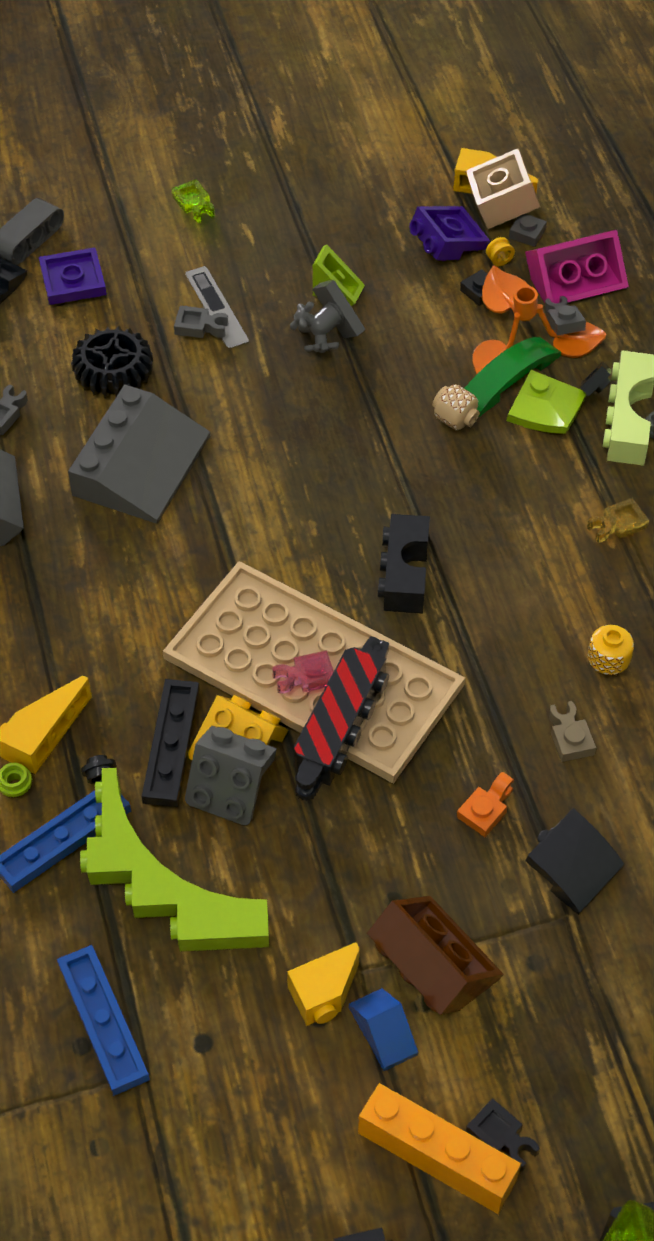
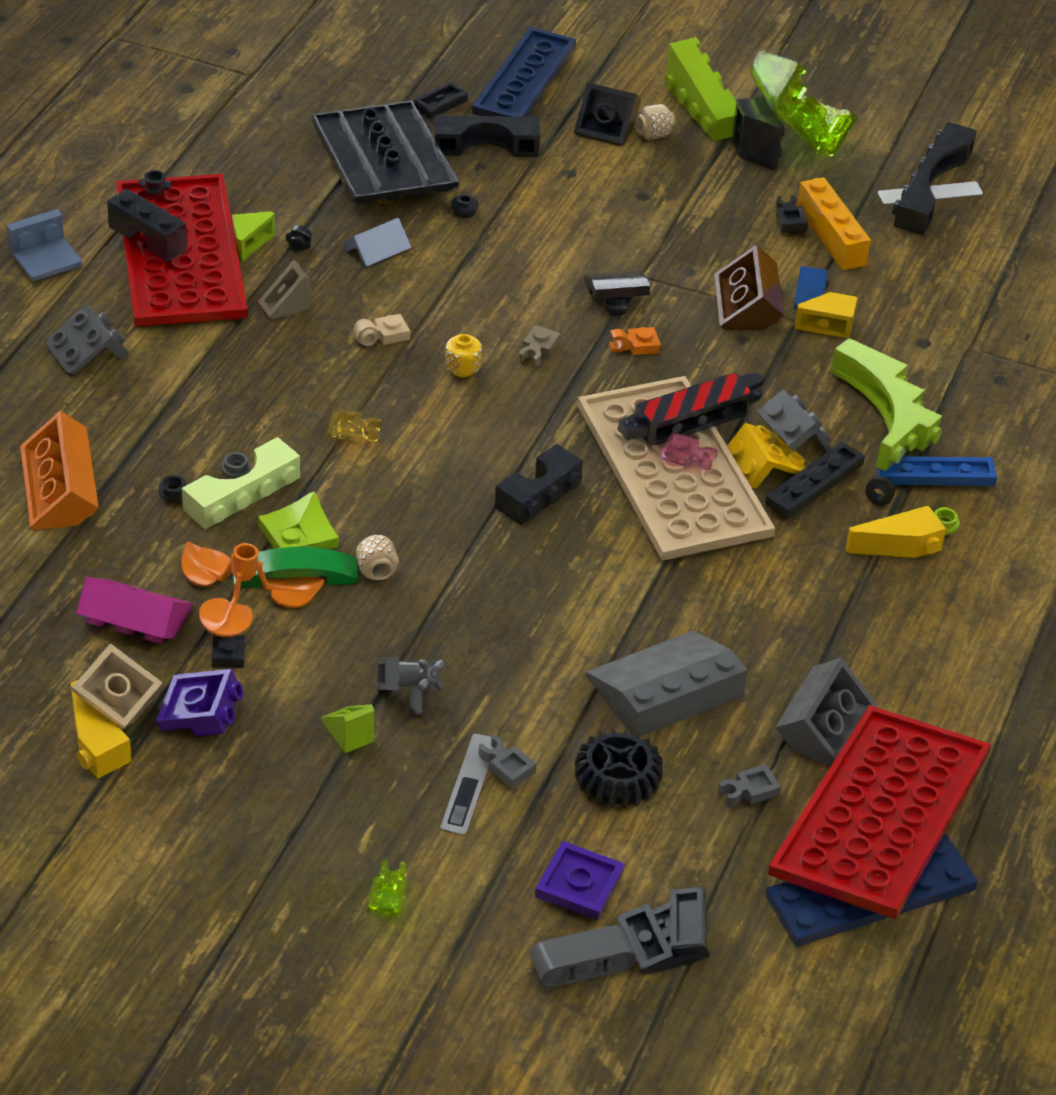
camera: 145 degrees left, 10 degrees down
blue plate [57,945,150,1096] -> none
yellow bush [486,237,515,266] -> none
dark grey plate [545,296,586,335] -> none
black plate [580,361,612,396] -> none

